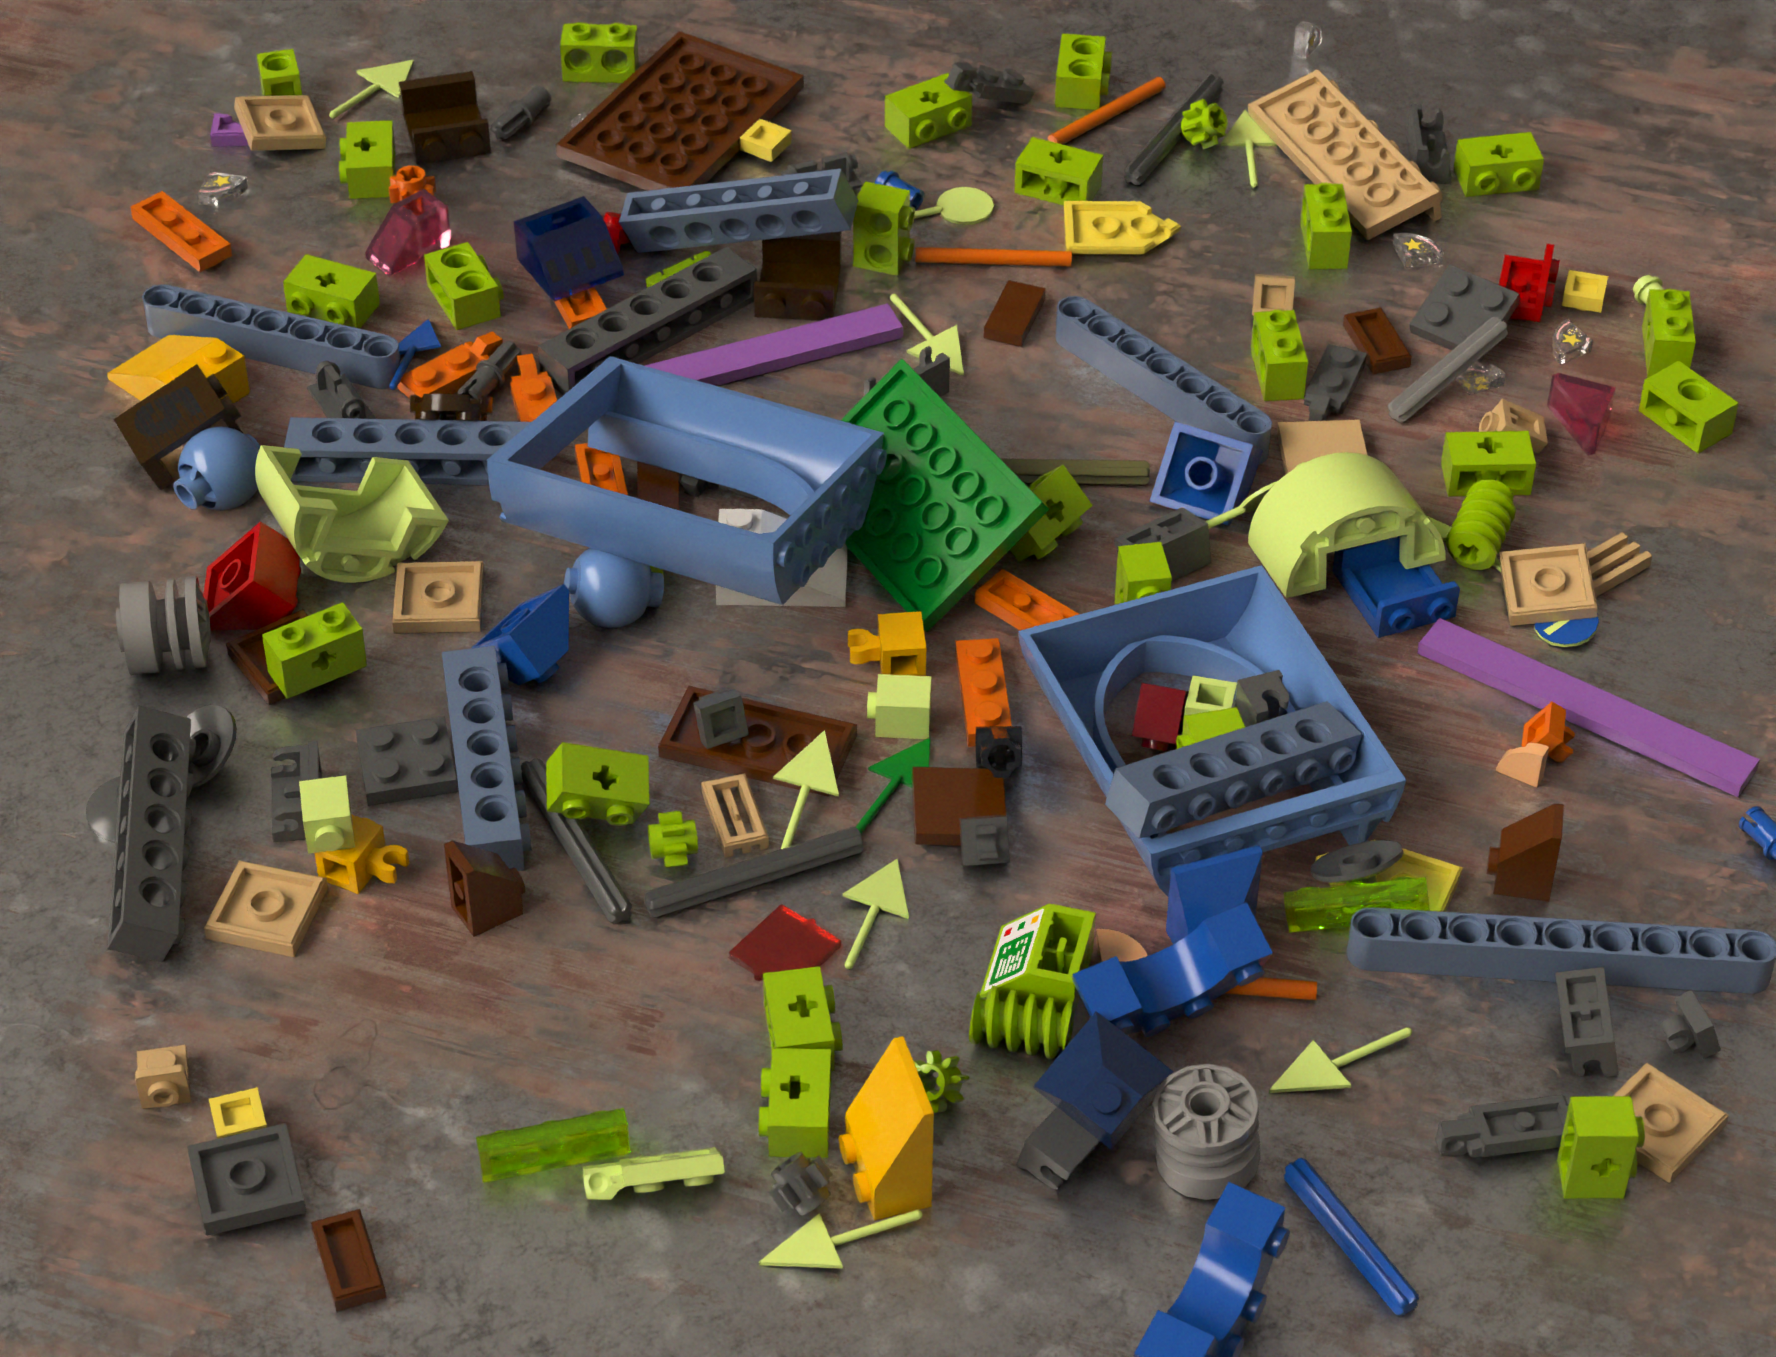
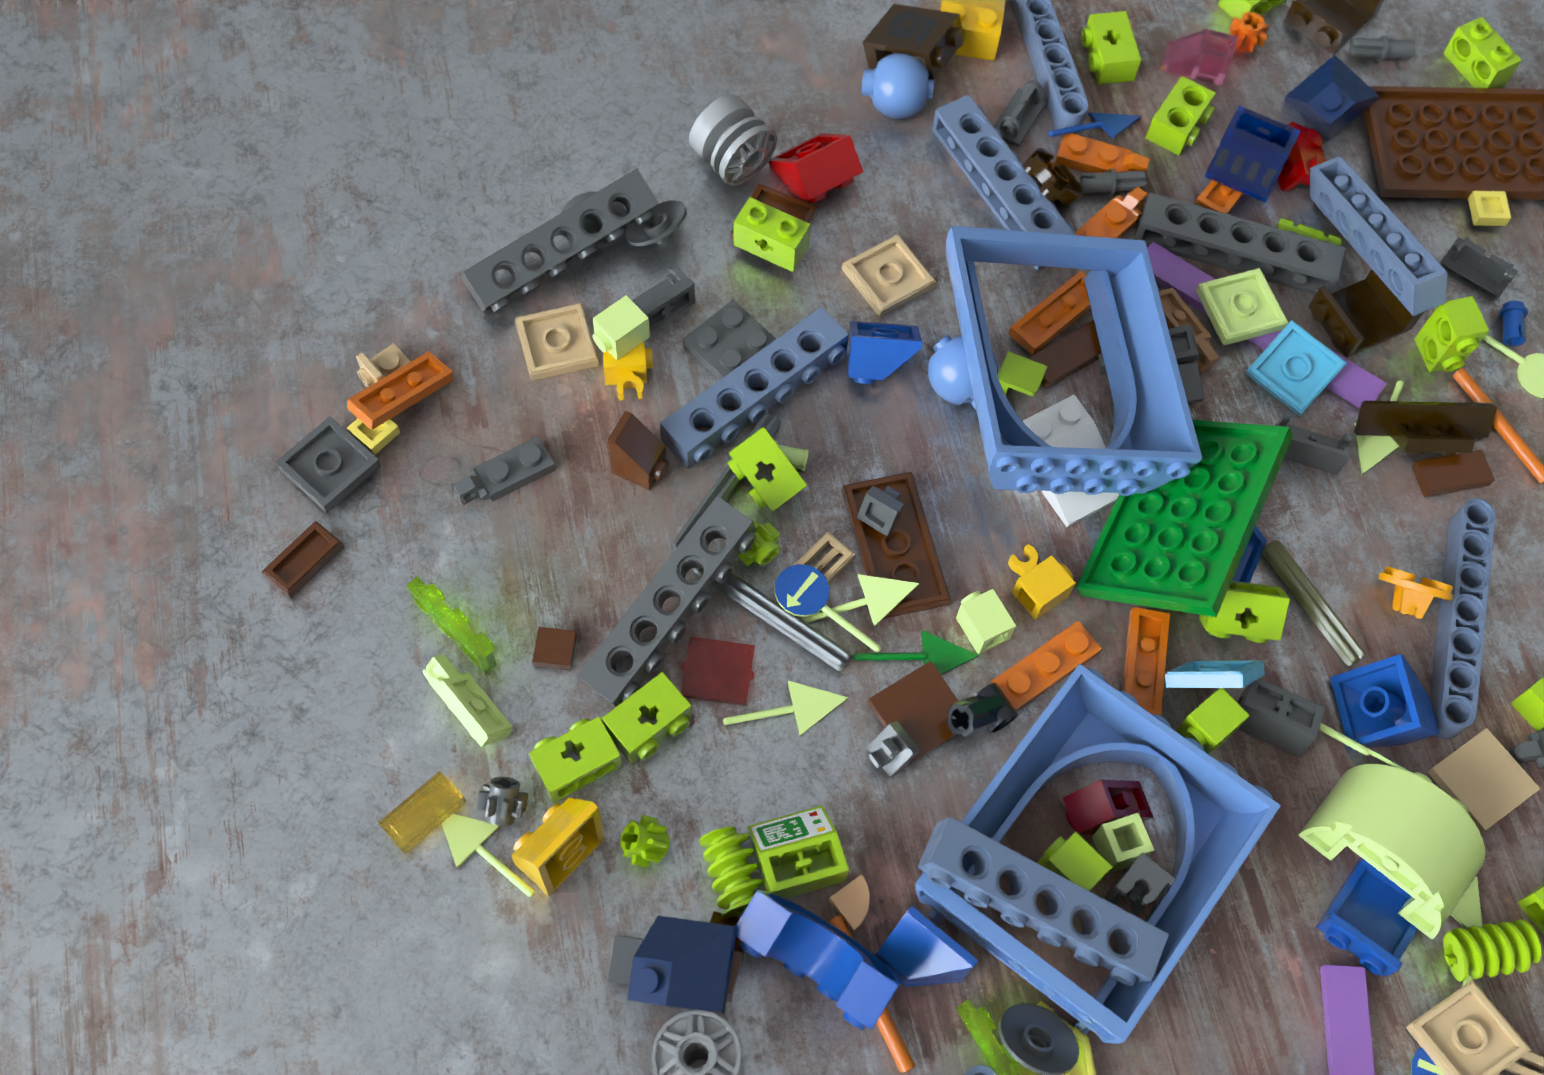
camera: 55 degrees right, 20 degrees up
yellowish green cylinder [255,445,449,583] -> none
none -> orange plate [347,351,453,430]
none -> clear yellow tile [378,771,467,854]
none -> dark grey hinge [454,436,556,505]
none -> reddish brown tile [532,627,577,671]
none -> dark grey brick [577,496,757,707]
none -> blue piece [774,564,881,652]
none -> medium azure tile [1165,660,1265,688]
none -> yellowish green tile [1195,268,1288,346]
none -> medium azure tile [1245,320,1347,417]
none -> dark blue slope [1285,55,1379,141]
none -> dark brown bracket [1354,401,1497,456]
none -> light orange plate [1378,566,1454,619]

